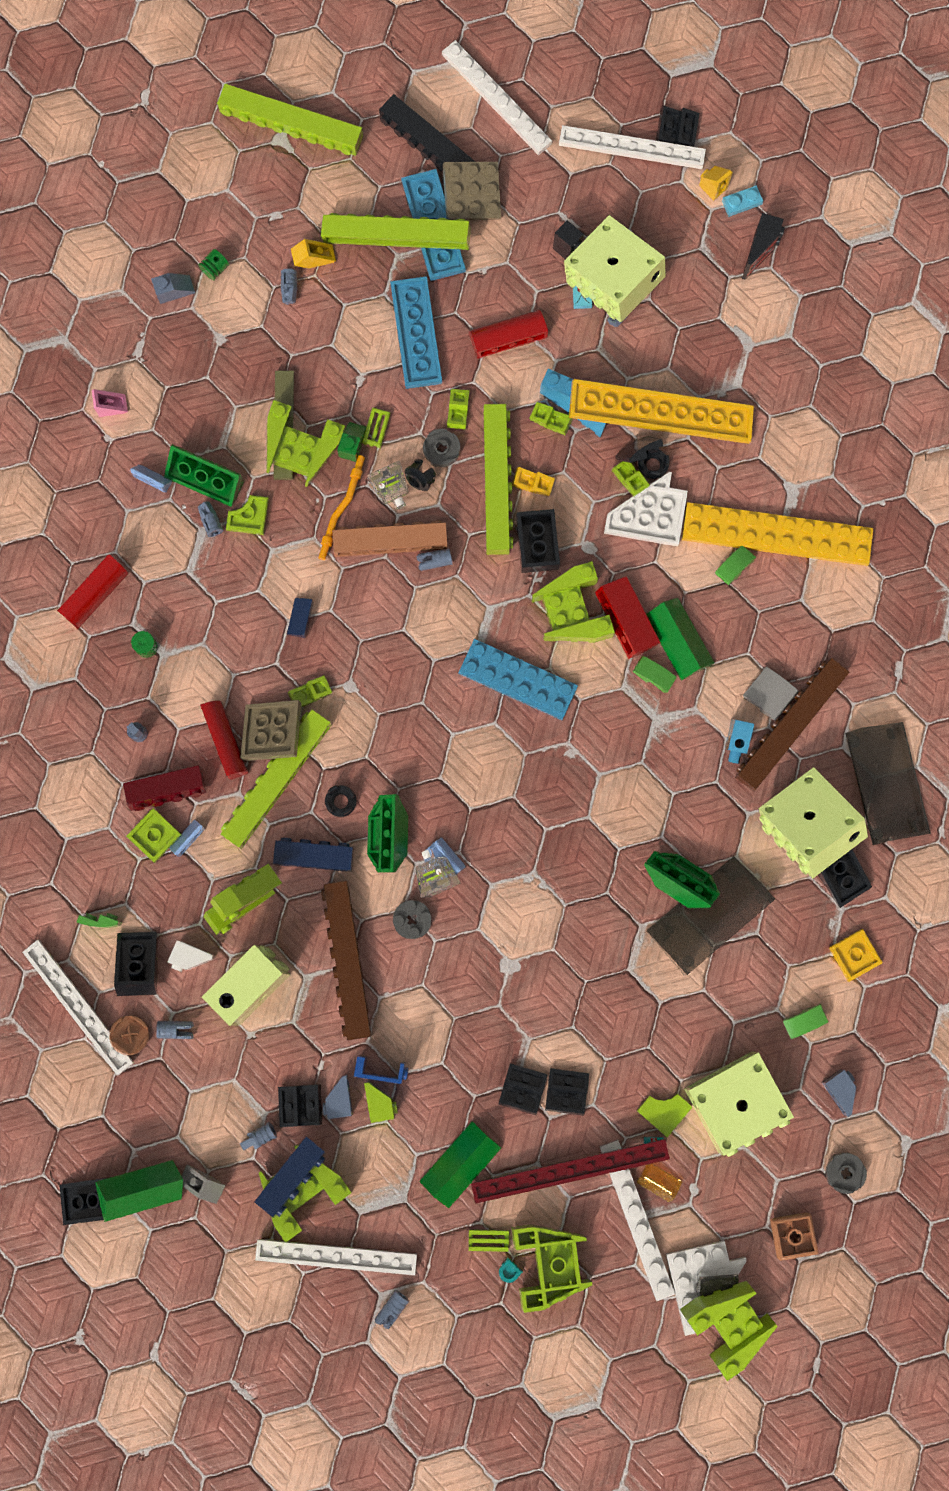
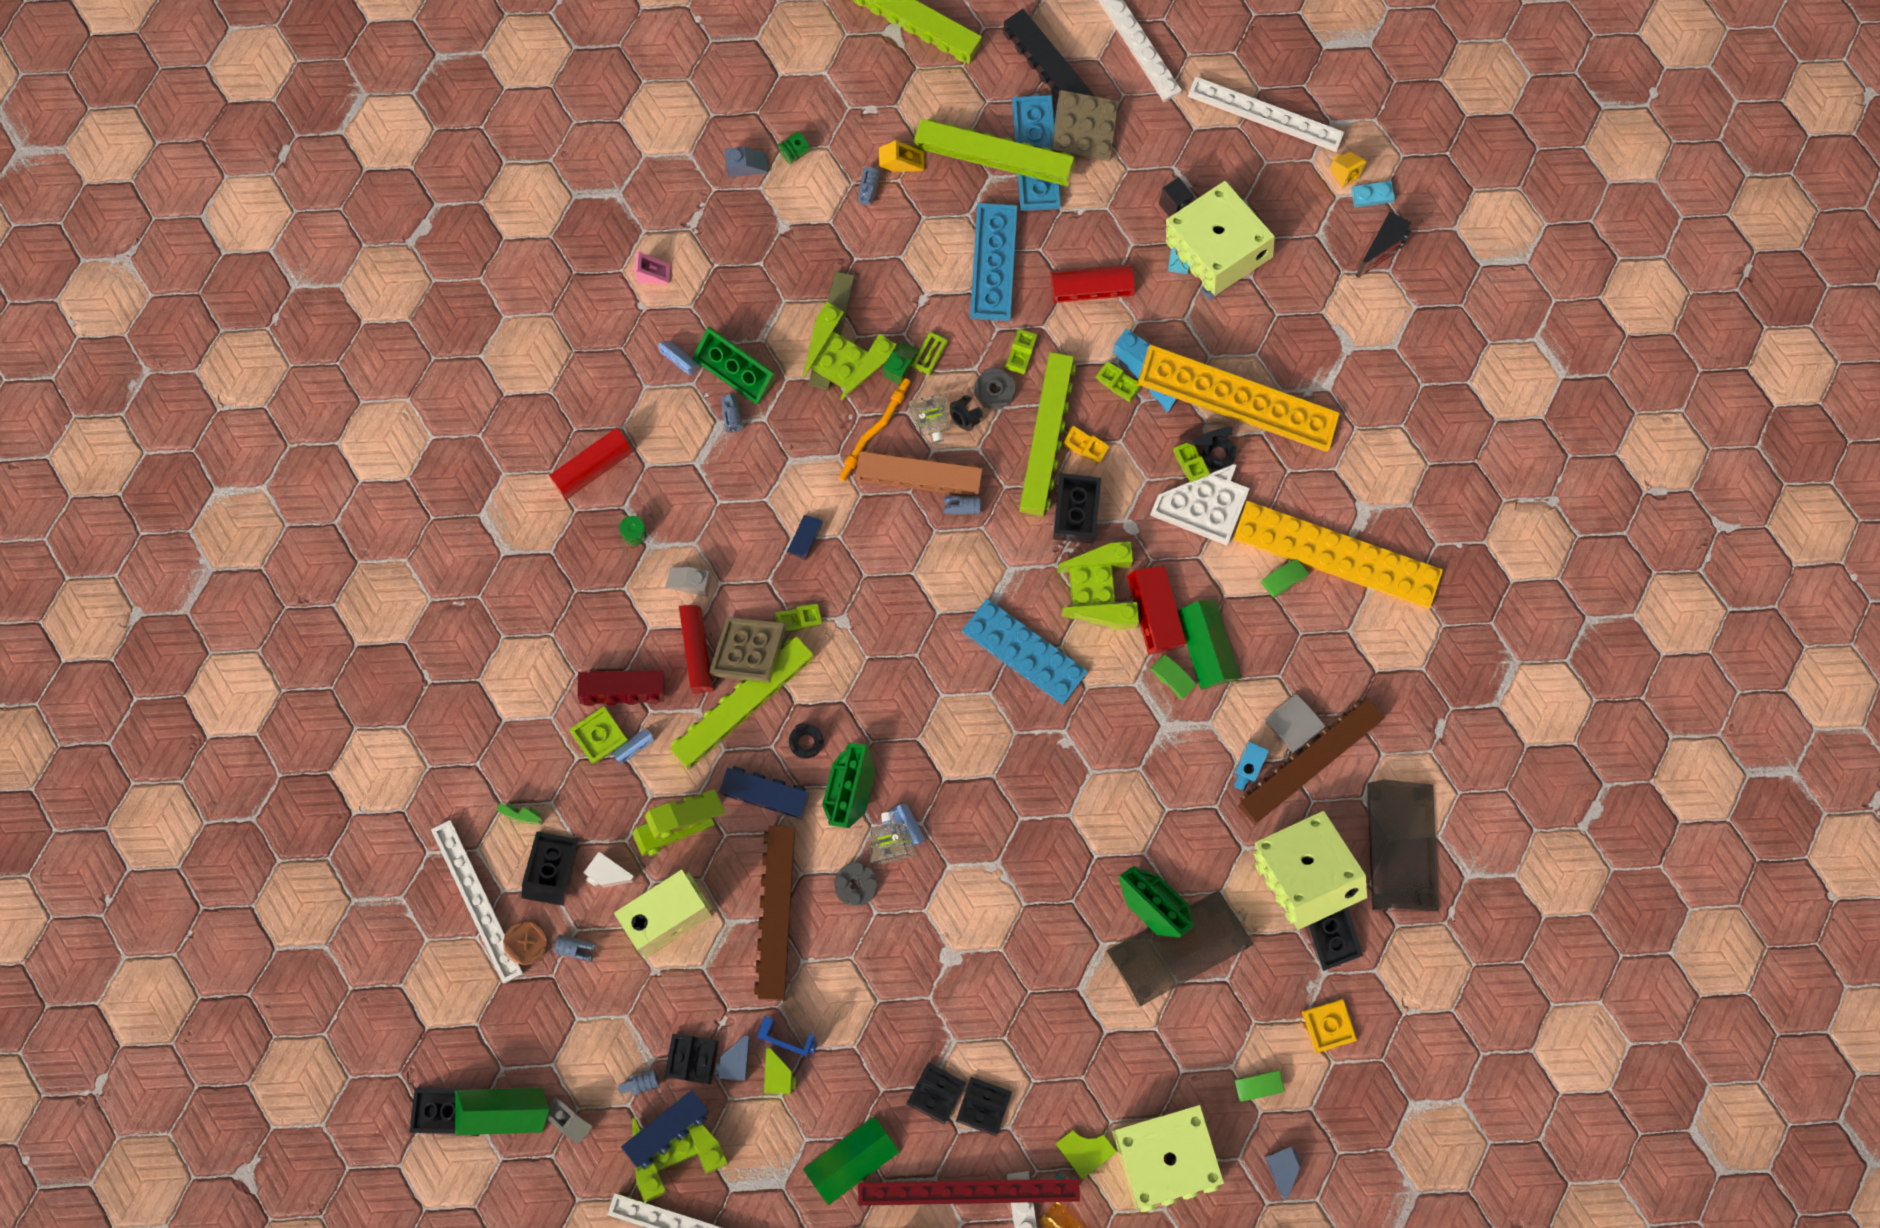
camera: 10 degrees right, 5 degrees down
sand blue hinge [127,722,148,742] -> none
lime tile [226,495,269,535] -> none
black slope [656,106,700,147] -> none
none -> light grey slope [665,567,711,597]

